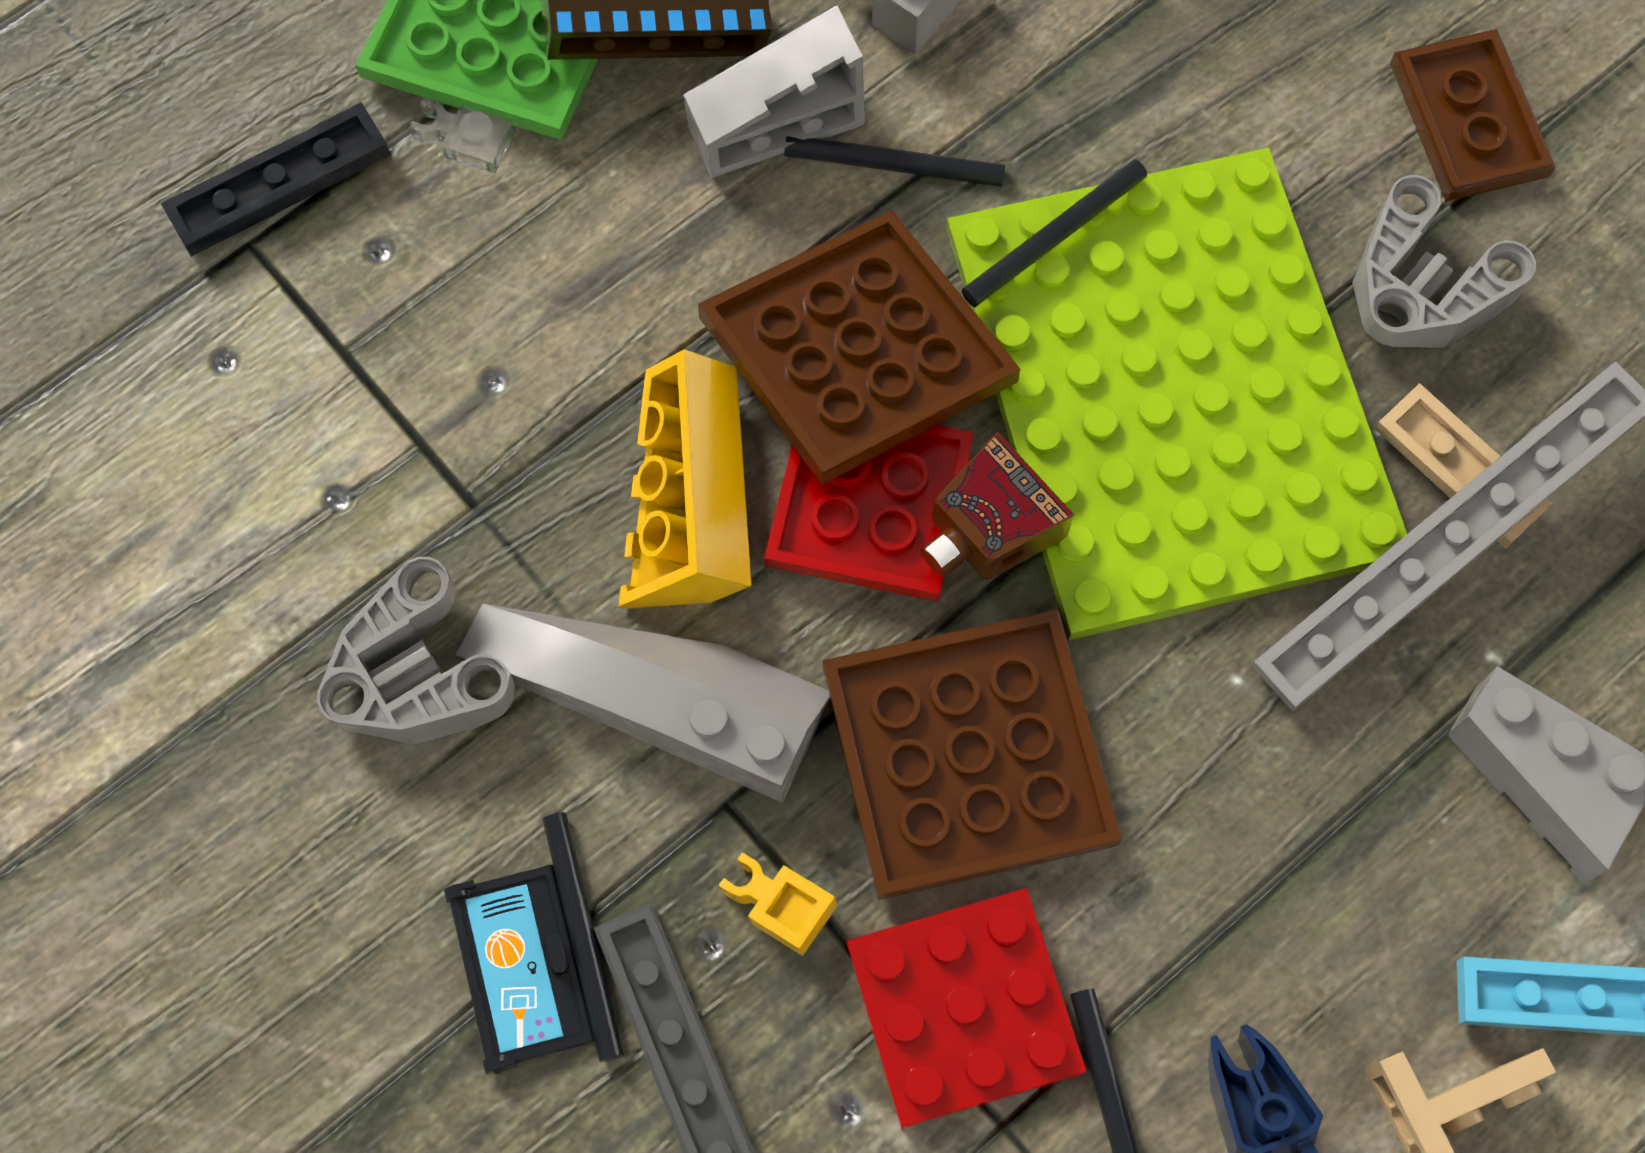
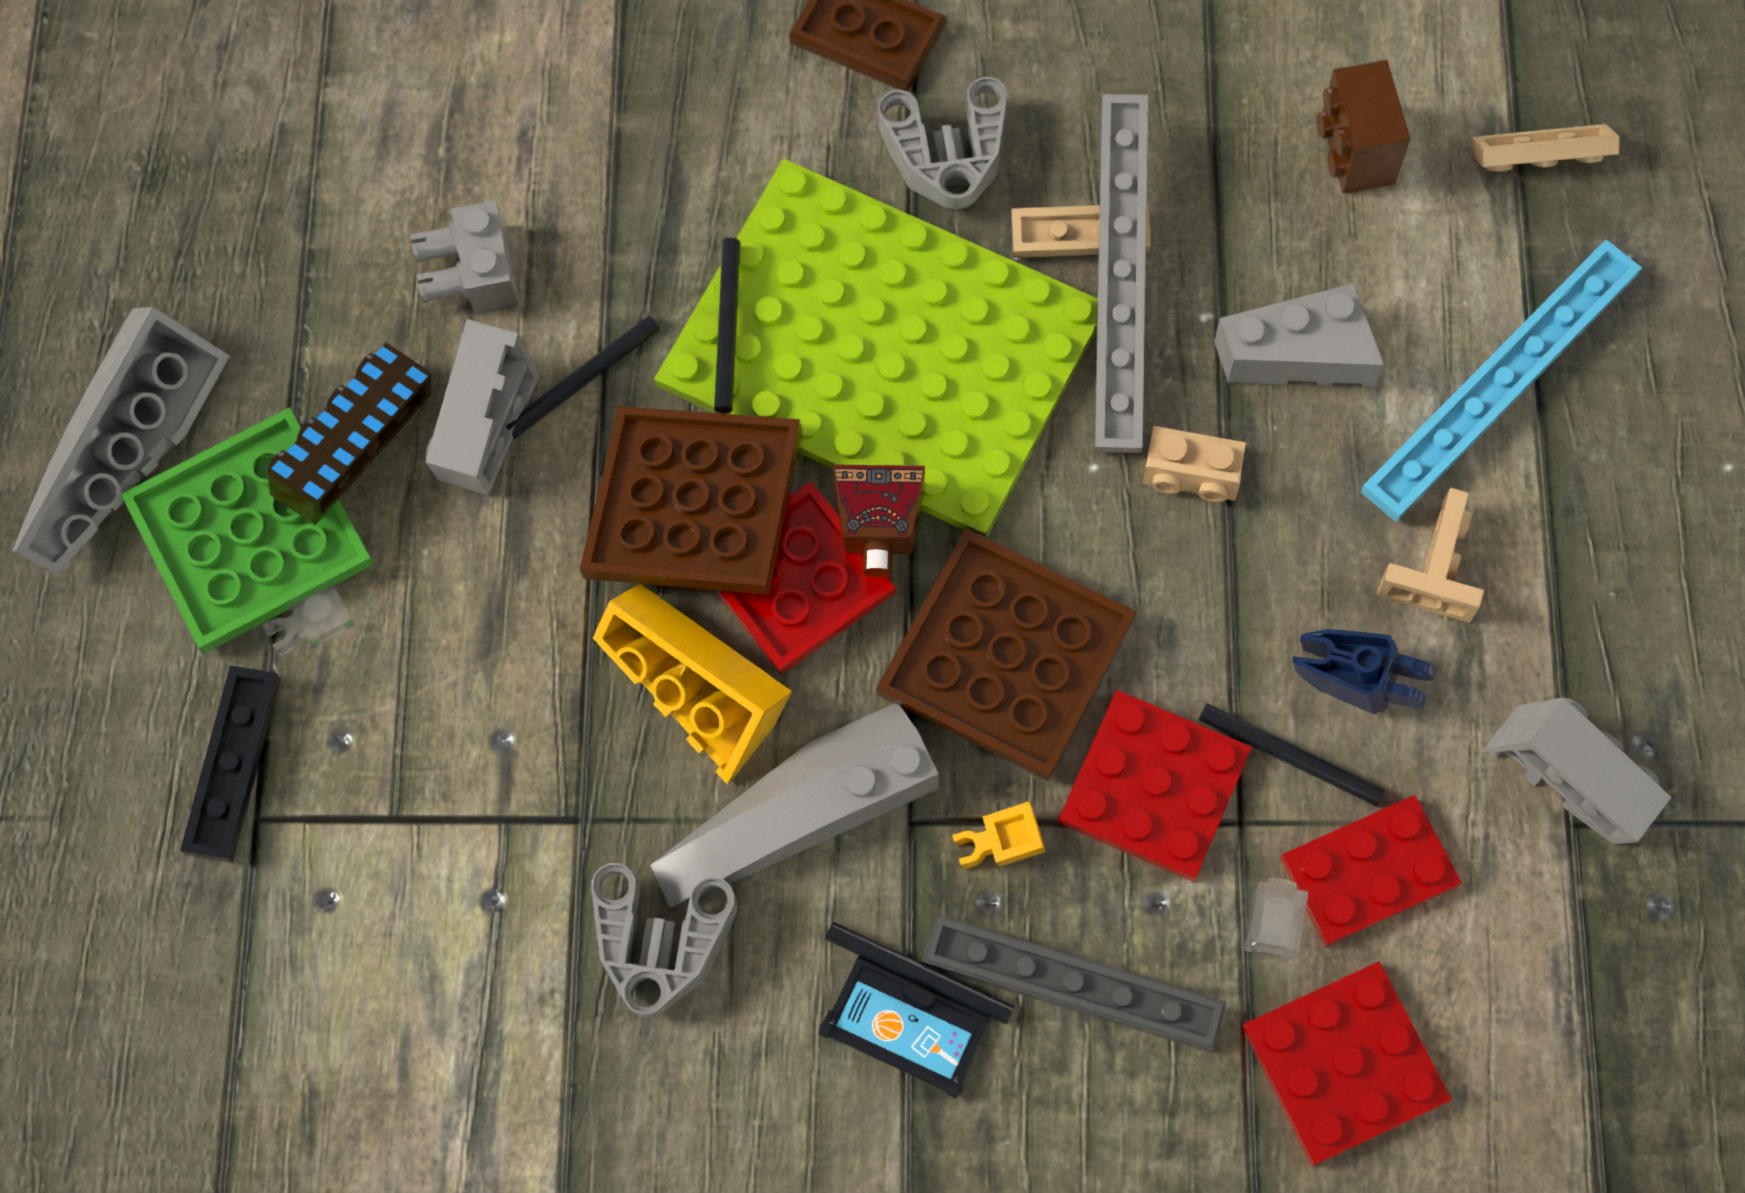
camera: 45 degrees left, 0 degrees up
none -> tan bracket [1142,426,1246,502]

